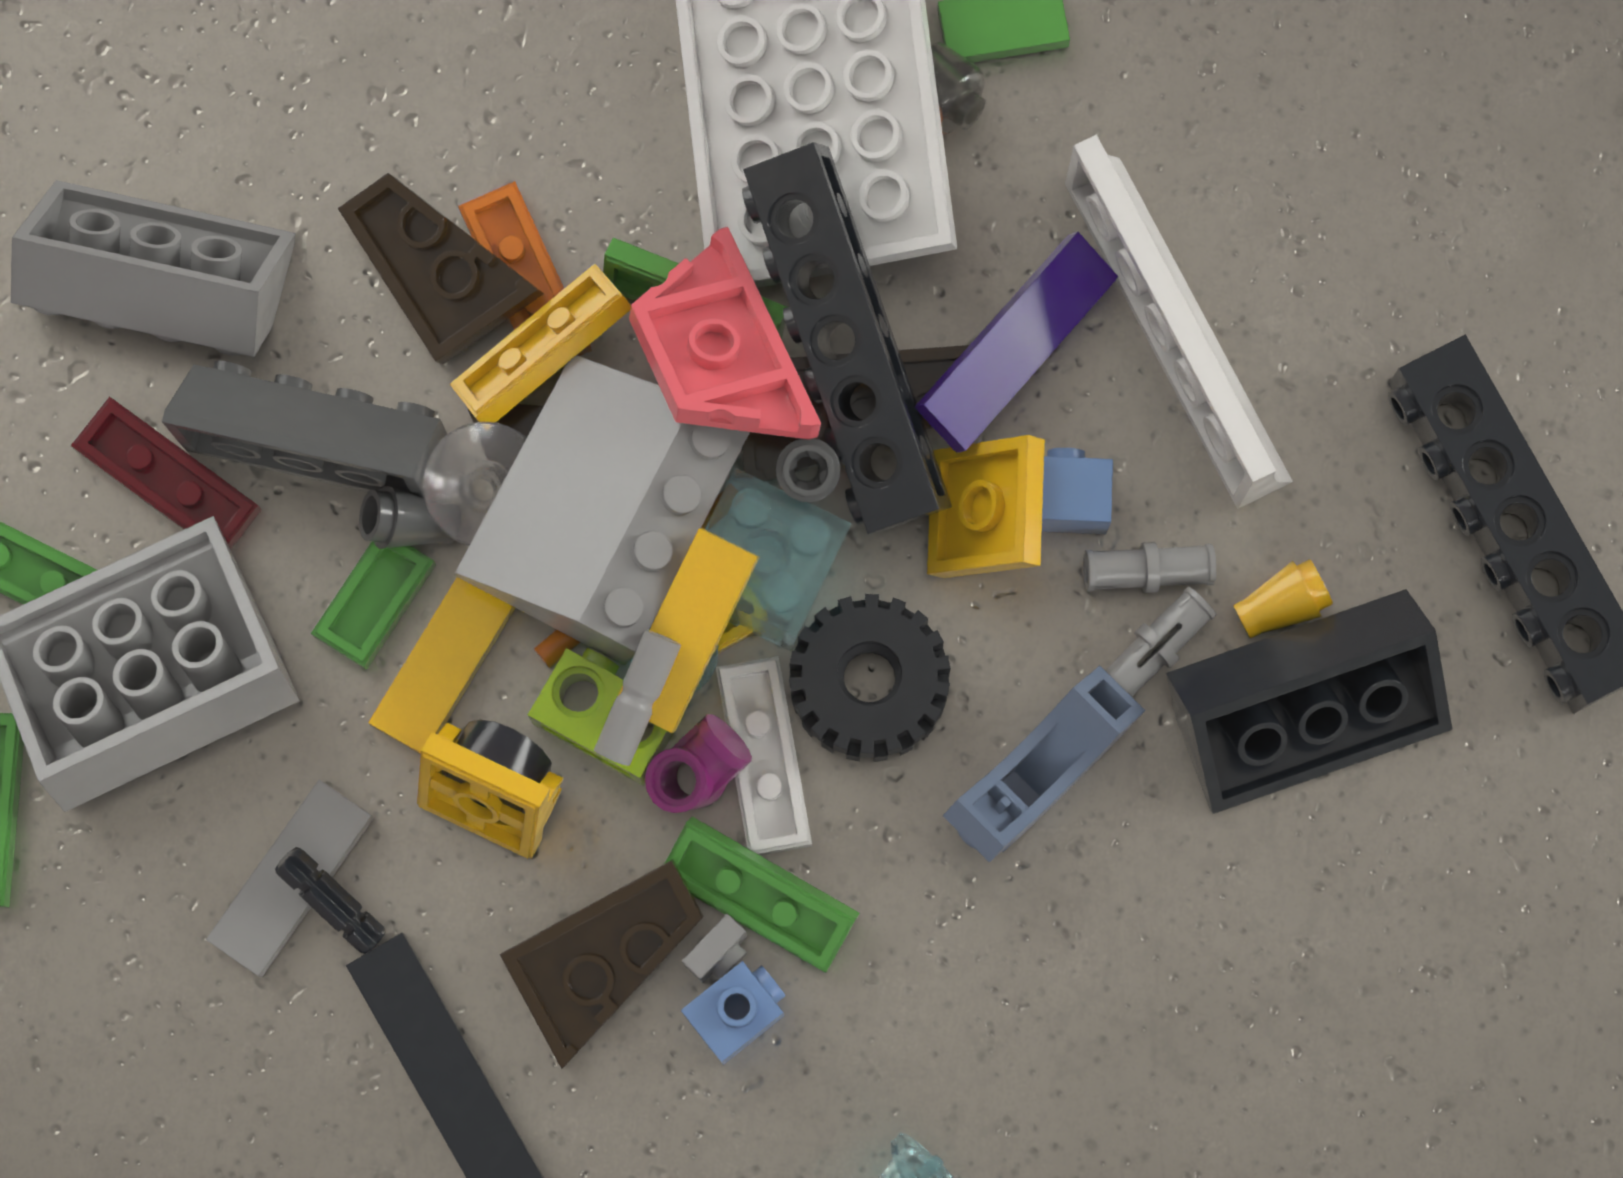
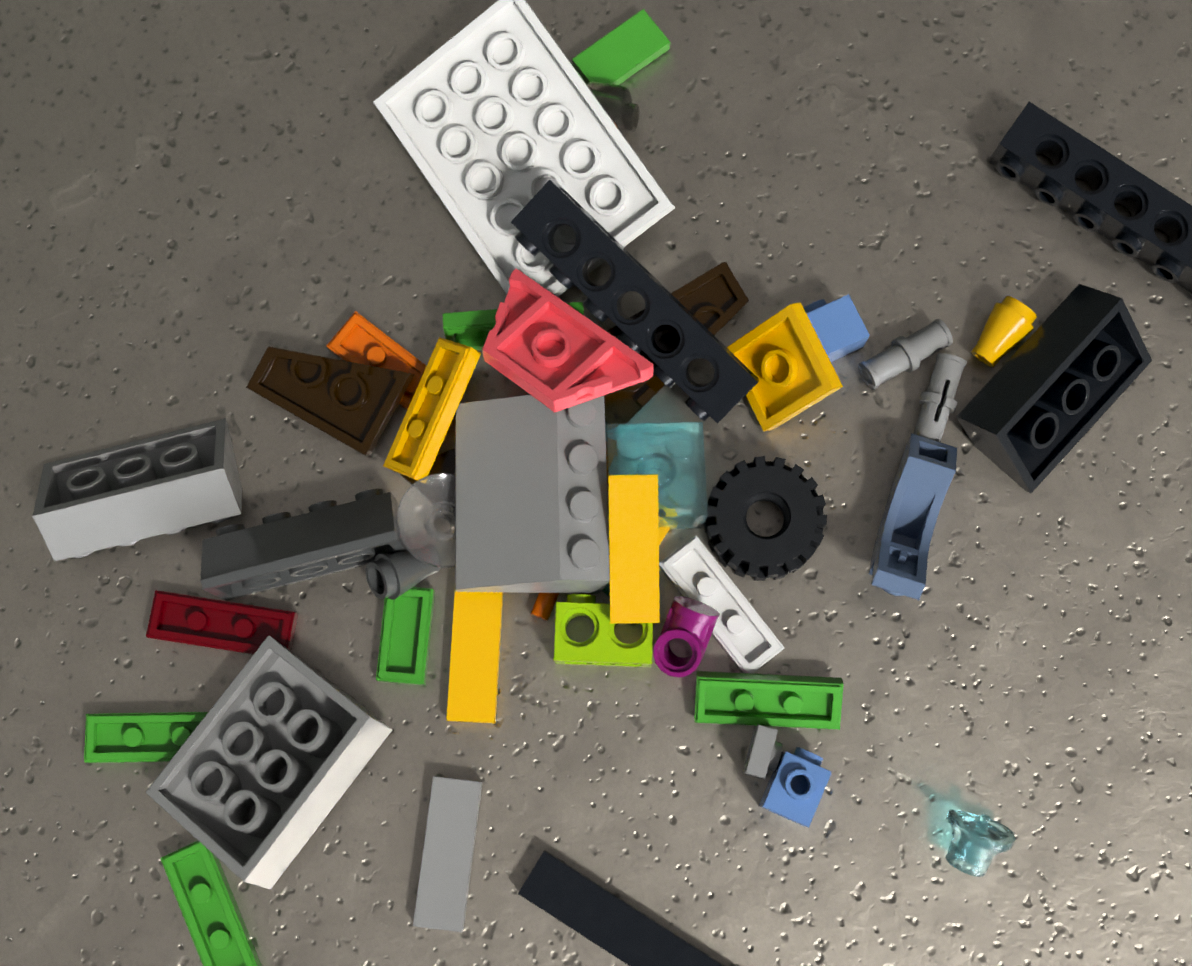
camera: 25 degrees left, 0 degrees up
black axle [275,847,386,954] -> none
yellow piece [417,719,563,859] -> none
dark brown wing [499,859,704,1069] -> none
light grey piece [594,629,681,766] -> none
dark grey cone [776,438,841,502] -> none
tile [914,231,1118,453] -> none
white arch [1065,134,1293,509] -> none

